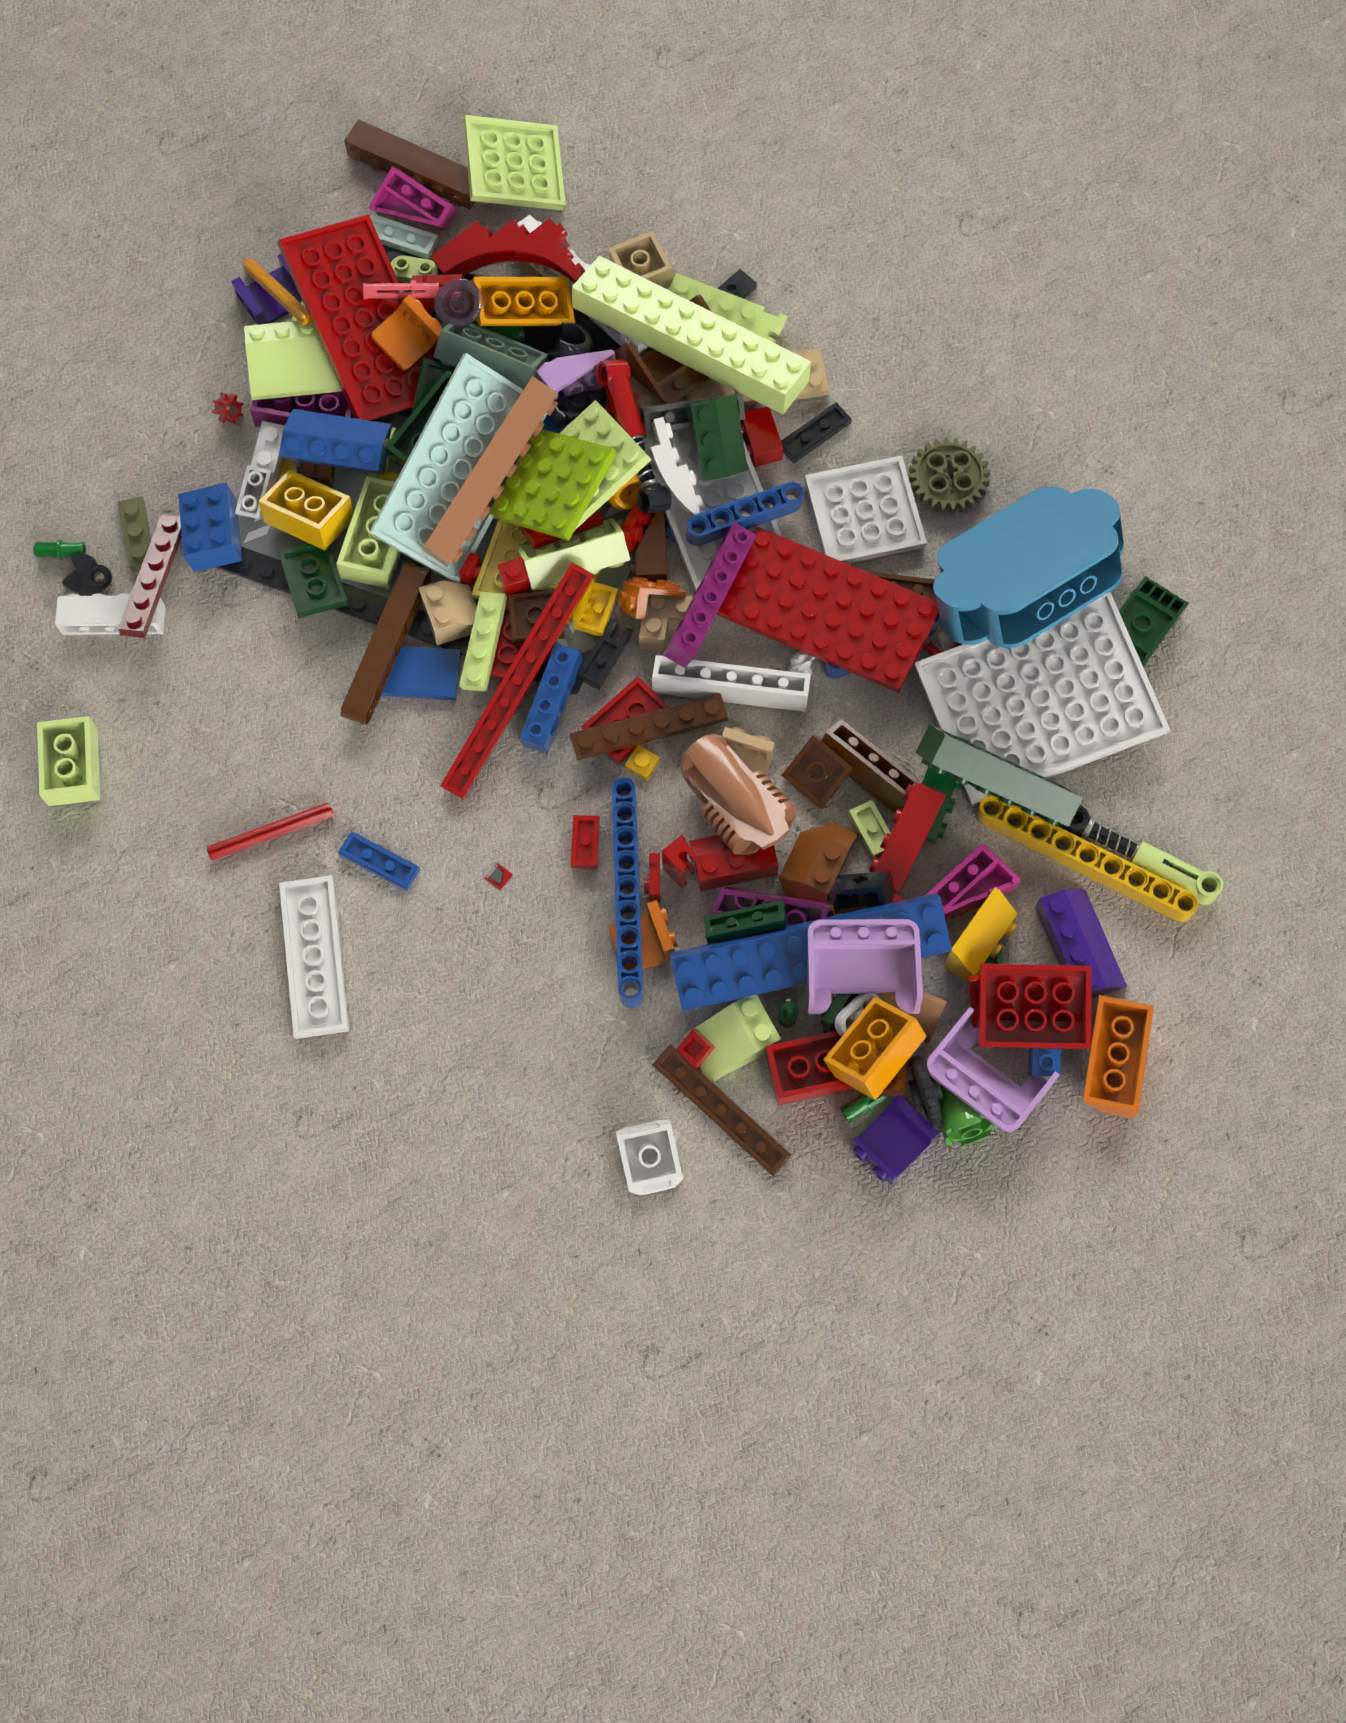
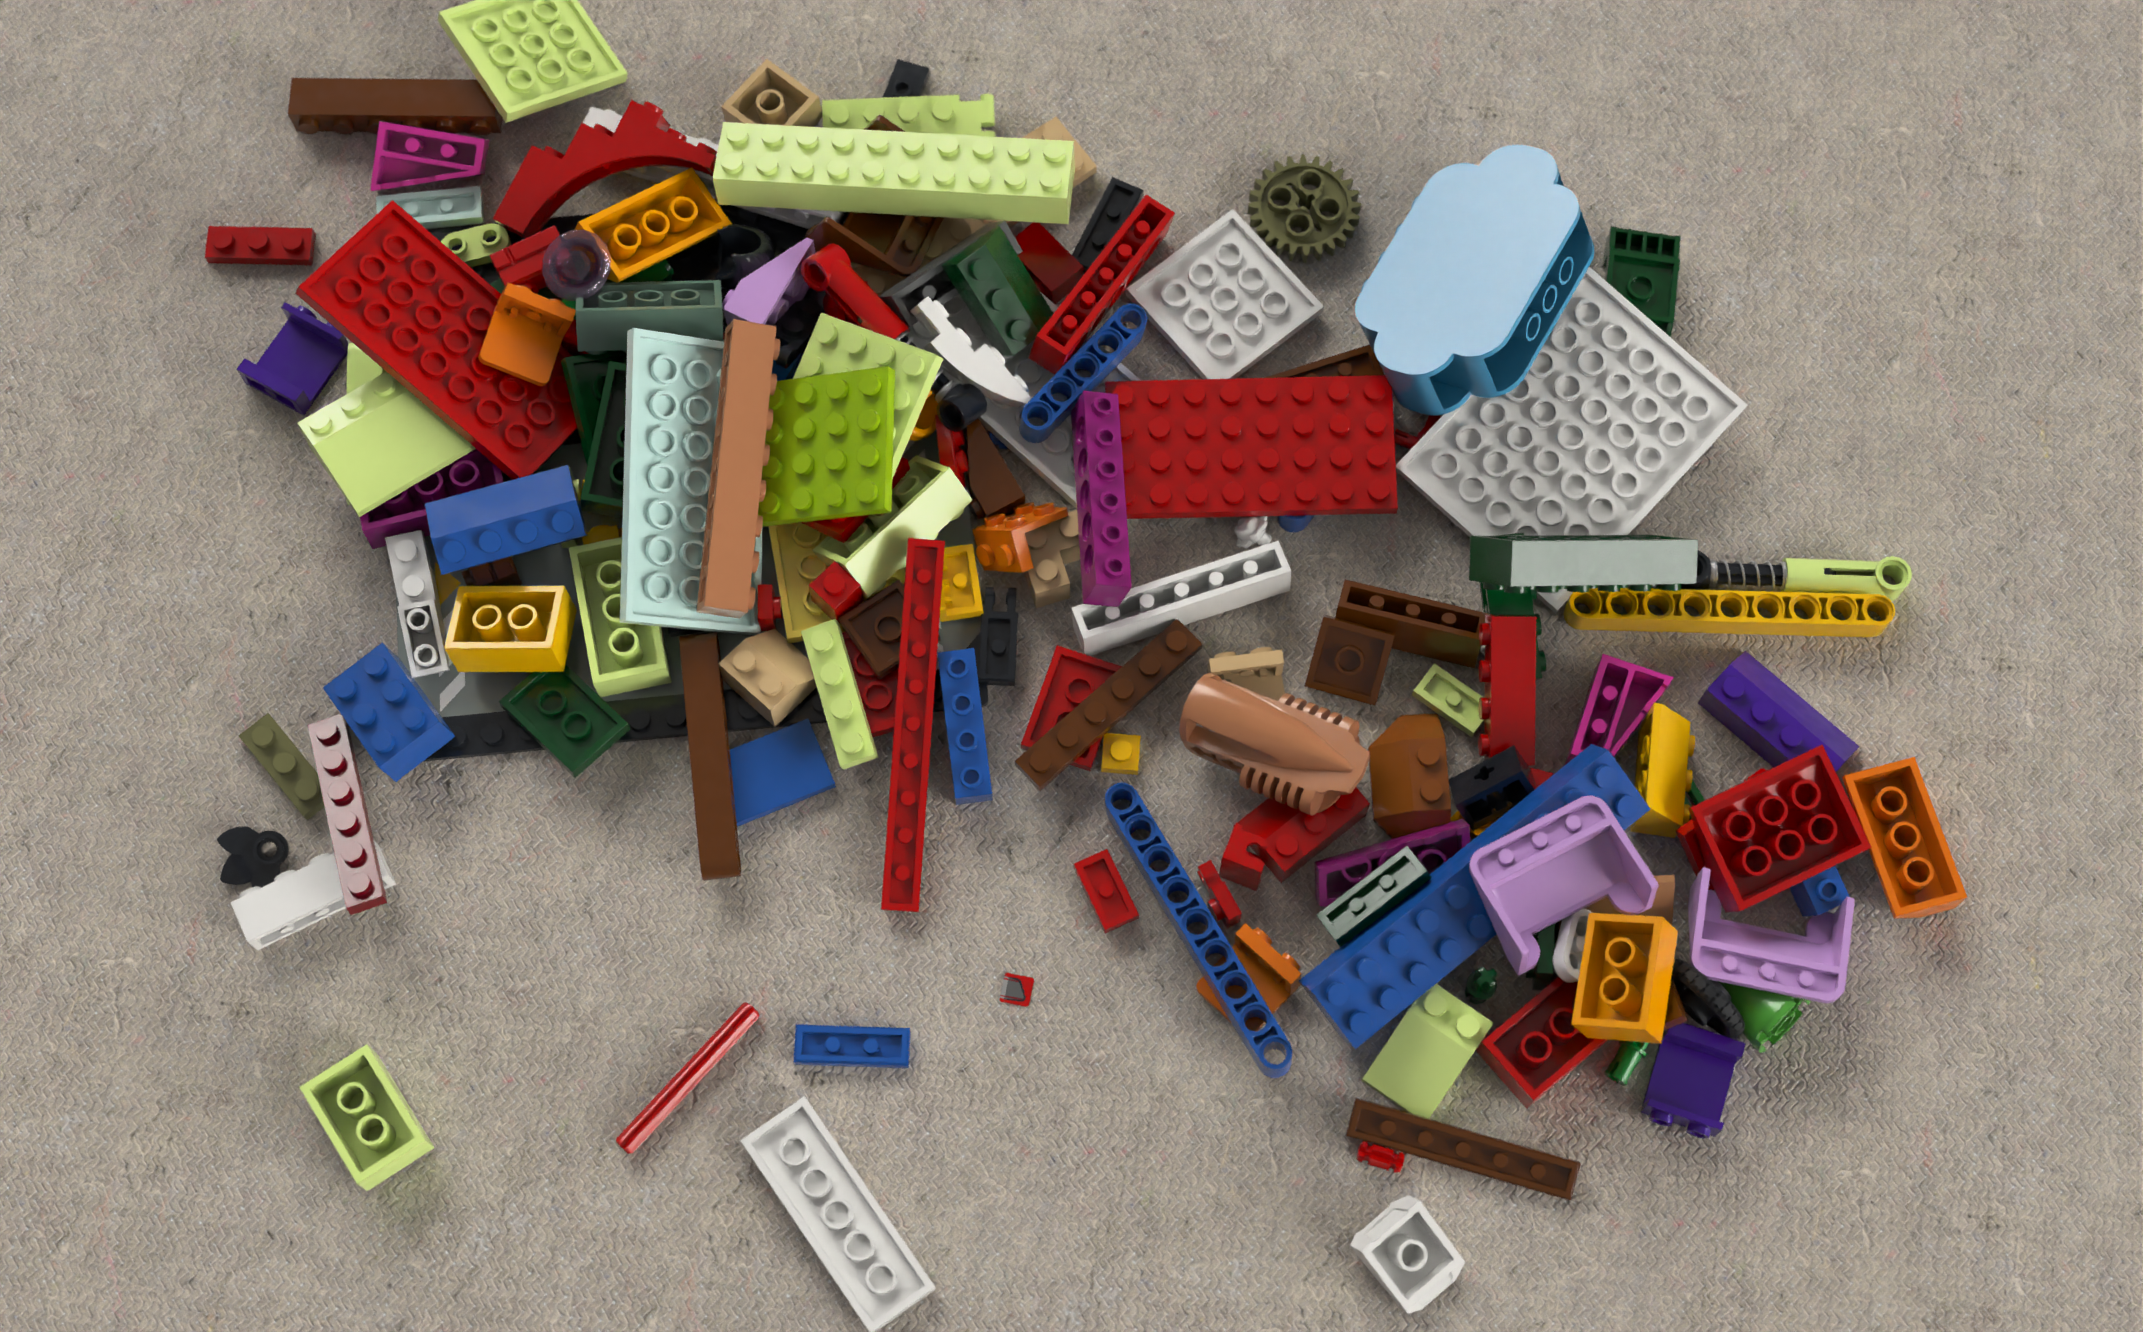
camera: 30 degrees left, 0 degrees up
green axle [33,540,86,560] -> none
red gear [212,392,244,424] -> none
light orange axle [242,258,312,325] -> none
coral pin [363,280,439,299] -> none
red plate [676,1029,716,1068] -> none
none -> red plate [205,226,316,266]
none -> red brick [1028,194,1175,375]
none -> red piece [1356,1142,1405,1173]

